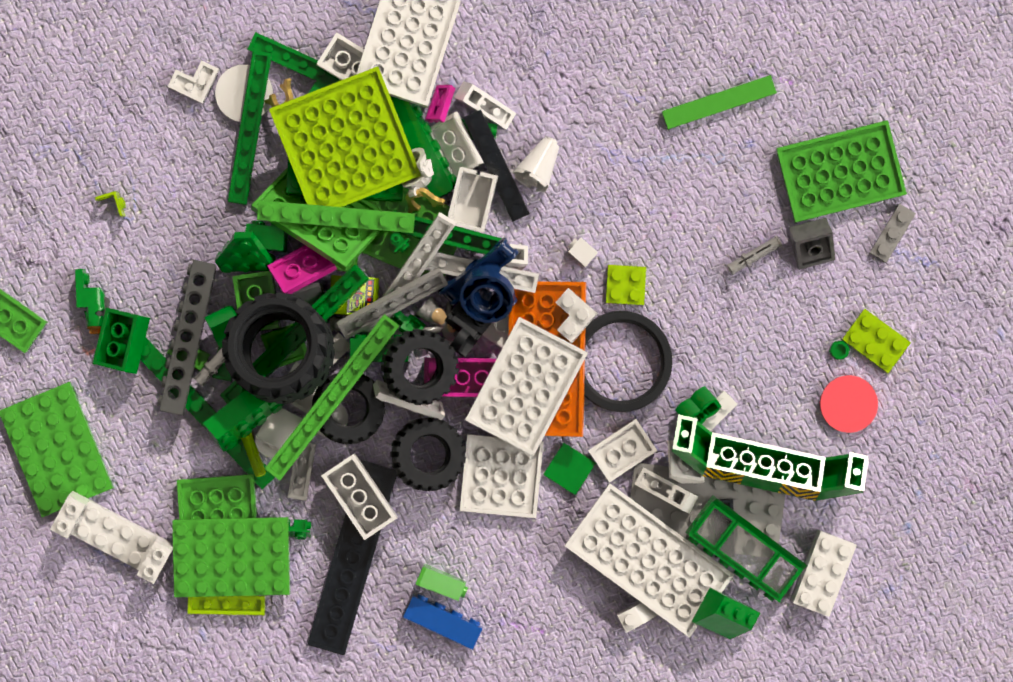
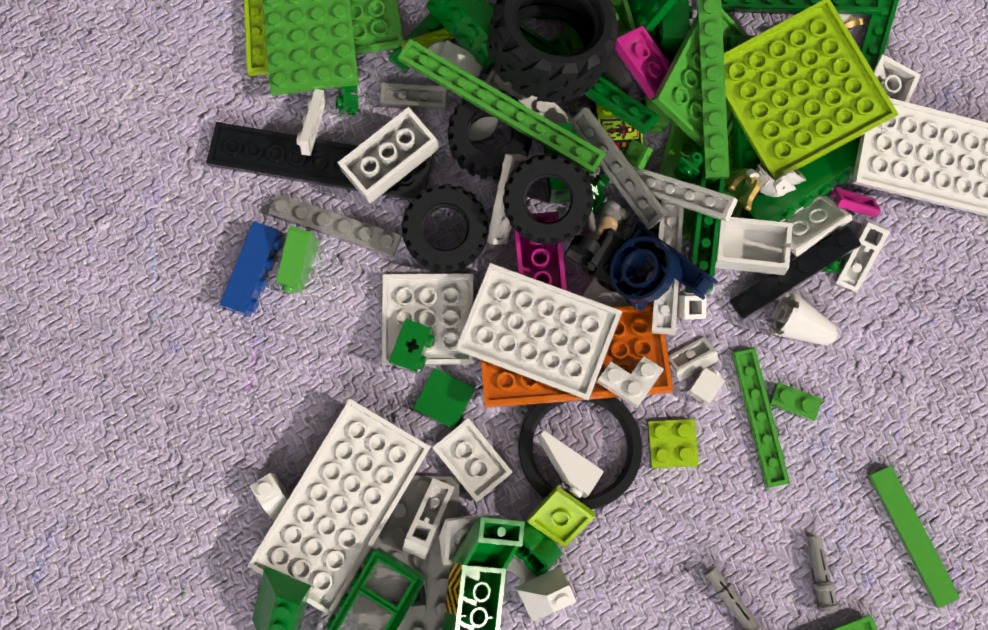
camera: 80 degrees right, 10 degrees down
none -> light grey plate [268,193,402,257]
none -> white plate [297,89,326,156]
none -> green brick [388,318,435,374]
none -> white slope [516,567,576,622]
none -> lime plate [527,486,595,548]
none -> white slope [538,431,604,498]
none -> bright green plate [624,139,653,170]
none -> white slope [668,336,718,382]
none -> bright green tile [731,347,790,488]
none -> bright green plate [769,382,822,421]
none -> light grey pin [806,535,840,611]

